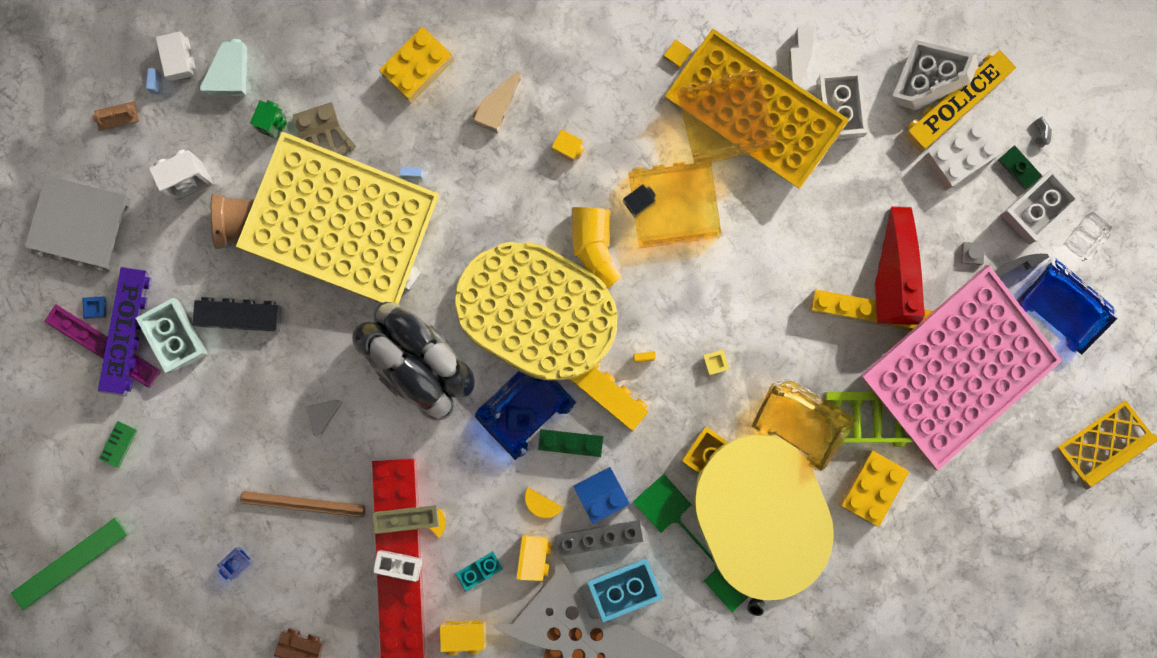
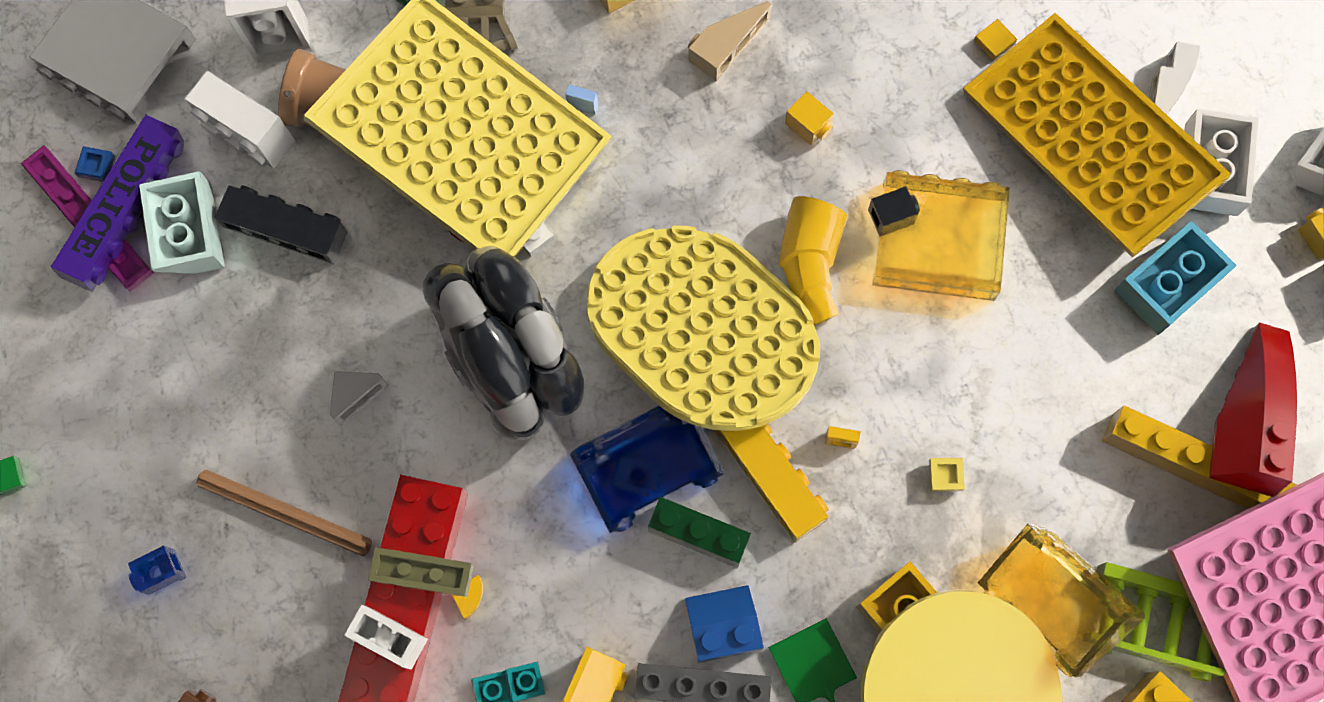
camera: 20 degrees right, 10 degrees down
green tile [99,421,138,468] -> none
yellow tile [525,487,564,518] -> none
clear yellow panel [677,69,777,168] -> none
none -> white brick [185,71,295,168]
none -> medium azure brick [1114,221,1237,335]

